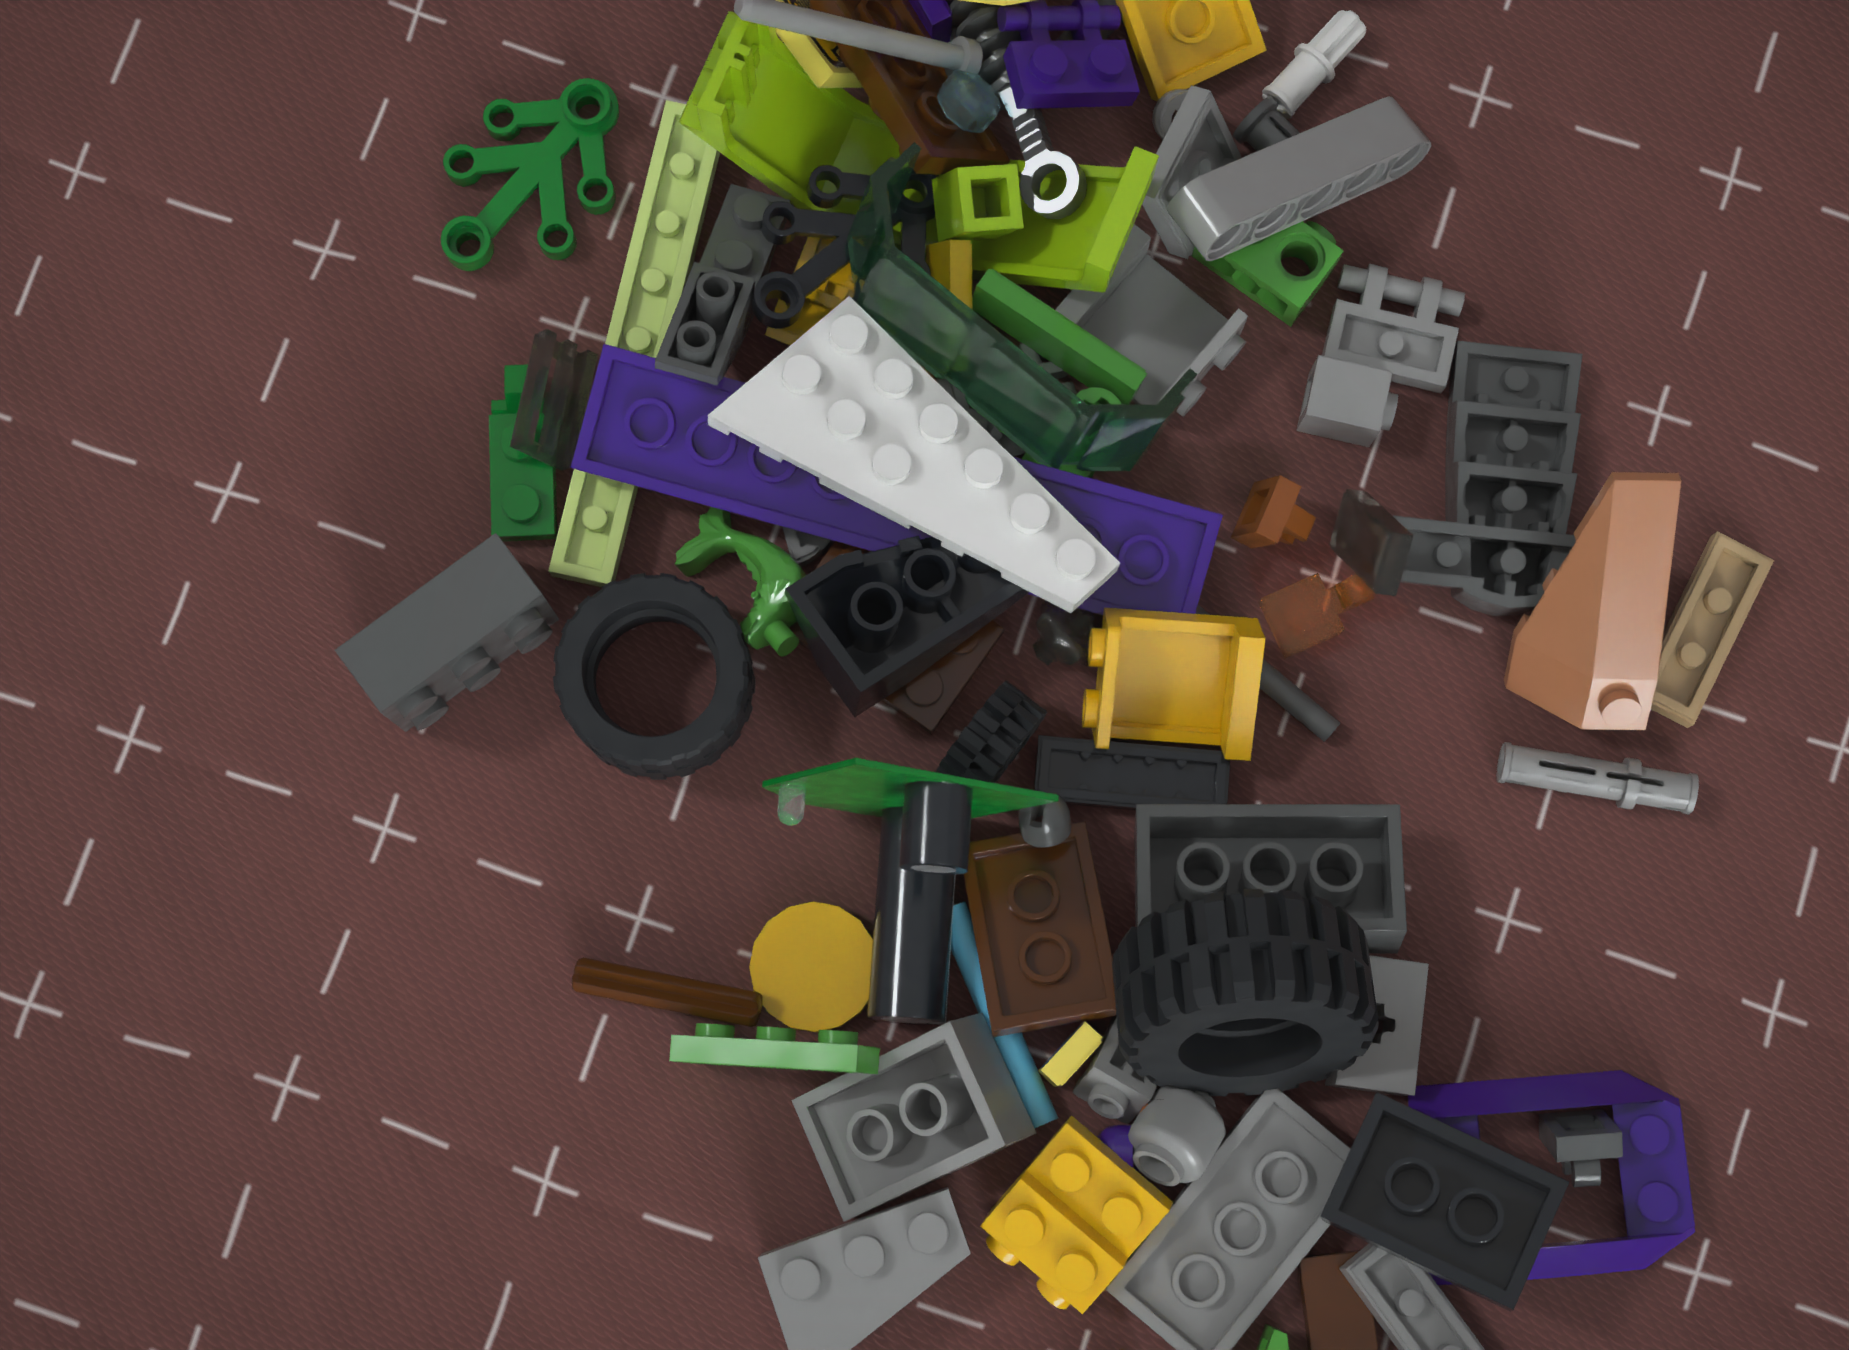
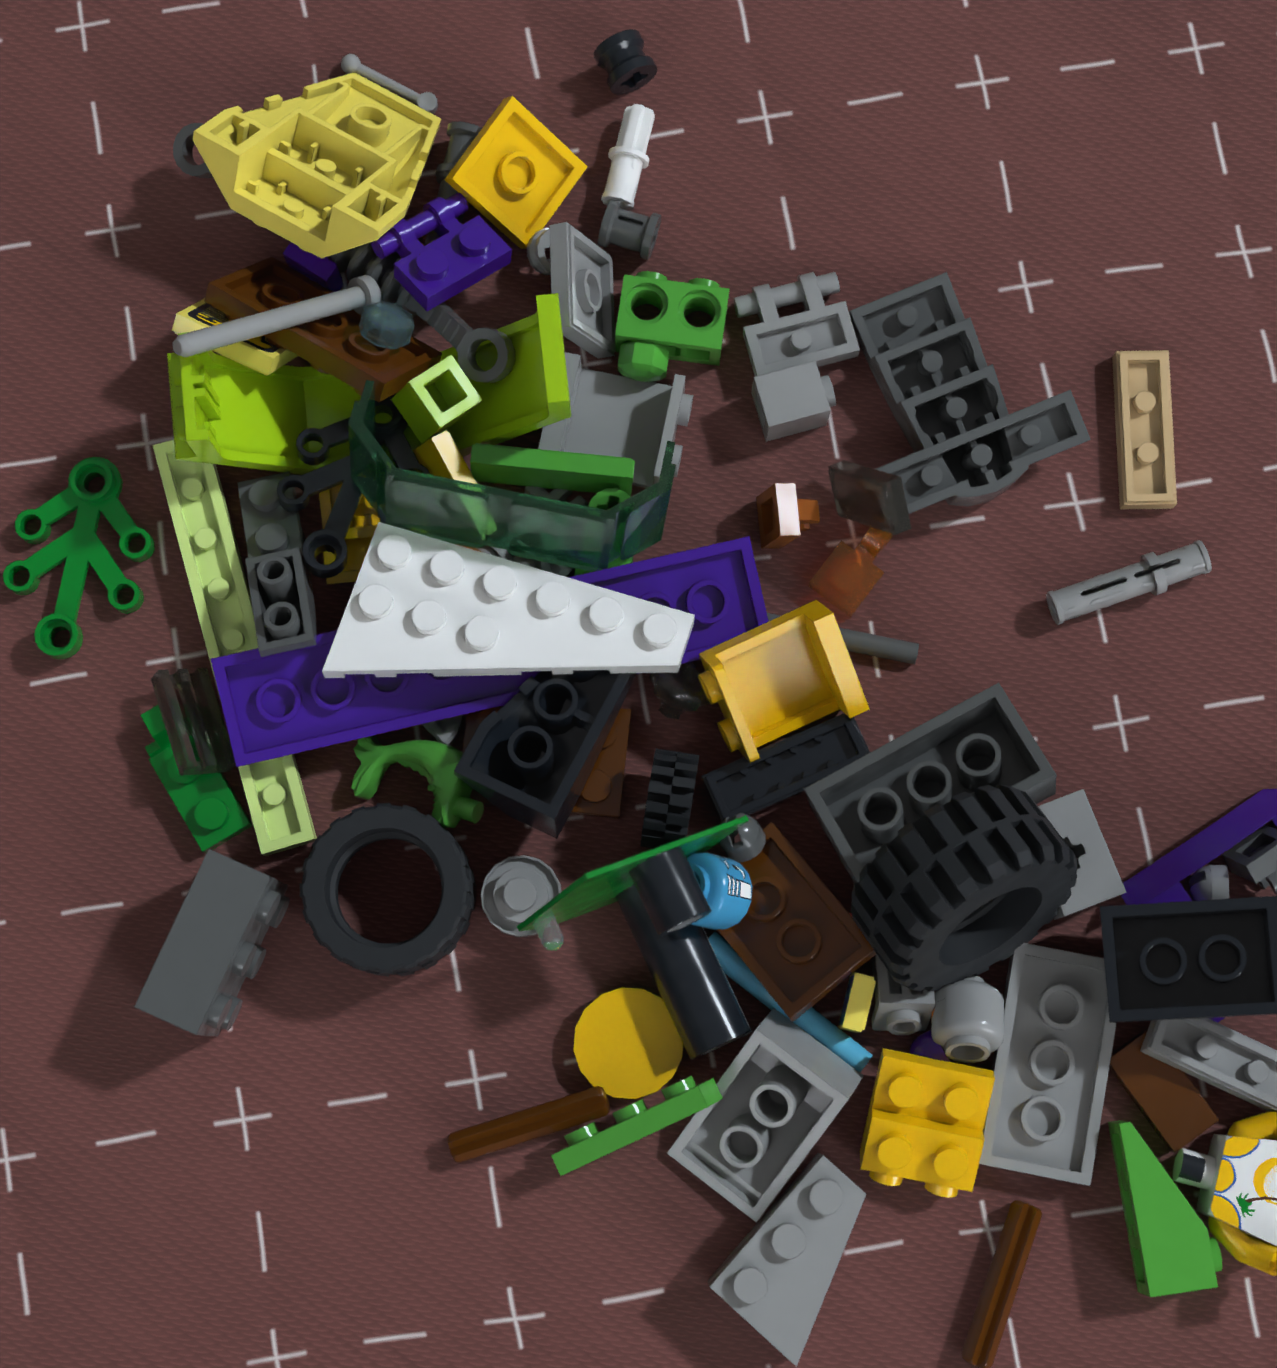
camera: 25 degrees left, 0 degrees up
light grey beam [1167,96,1431,261] -> none
nougat wedge [1504,472,1681,730] -> none
none -> light grey plate [481,855,562,937]
none -> bright green tile [618,340,669,382]
none -> dark azure head [687,853,753,930]
none -> light grey hinge [1189,865,1229,901]

